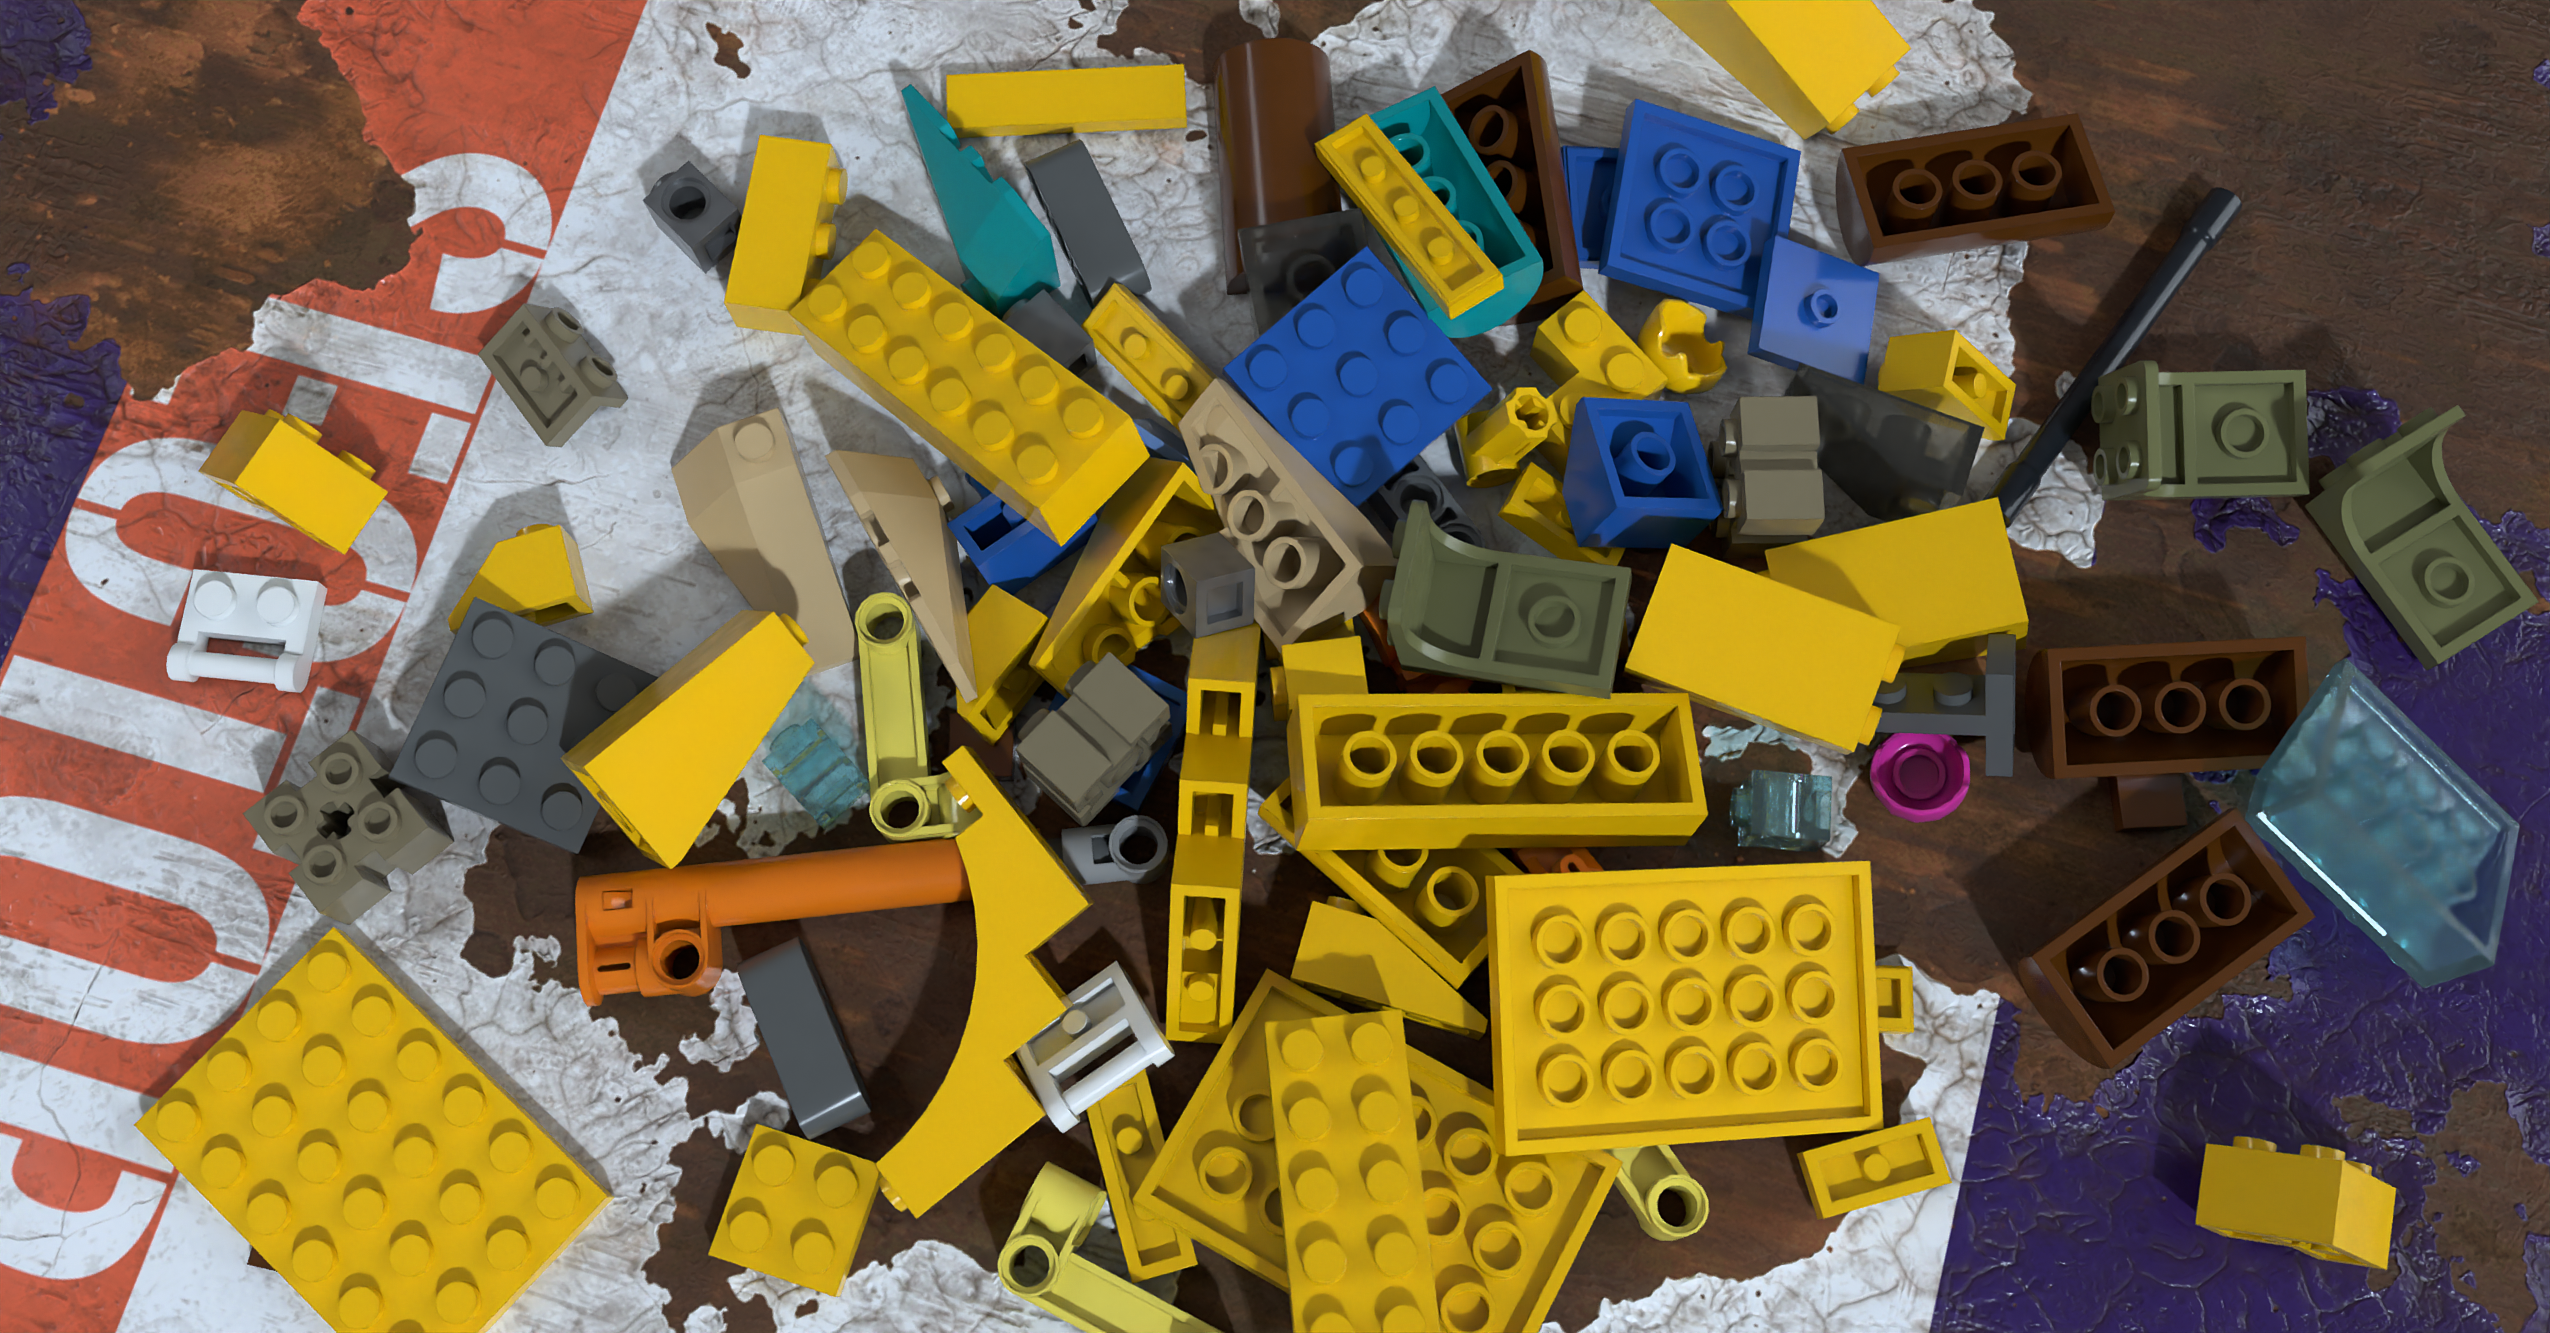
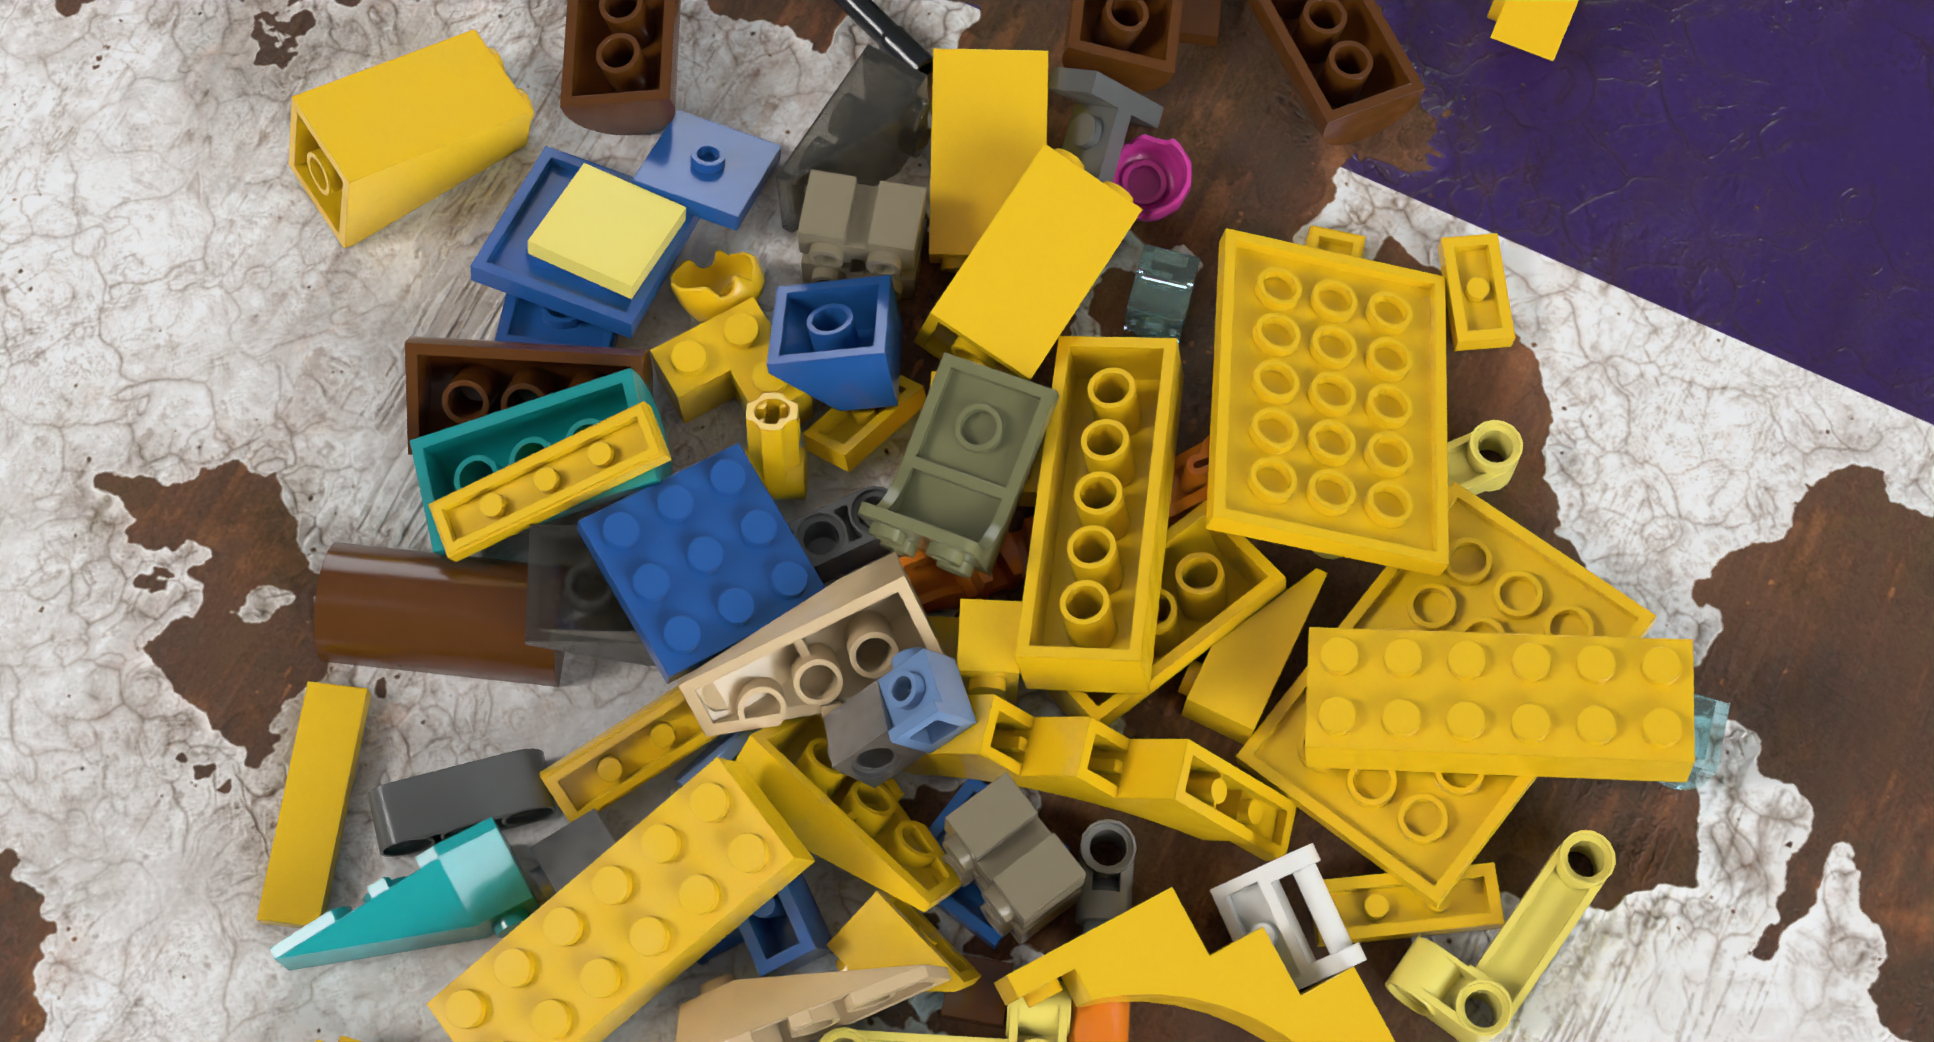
camera: 80 degrees left, 5 degrees down
yellow slope [1877,329,2016,441] -> none
none -> light yellow tile [528,163,686,299]
none -> medium blue brick [878,647,977,754]

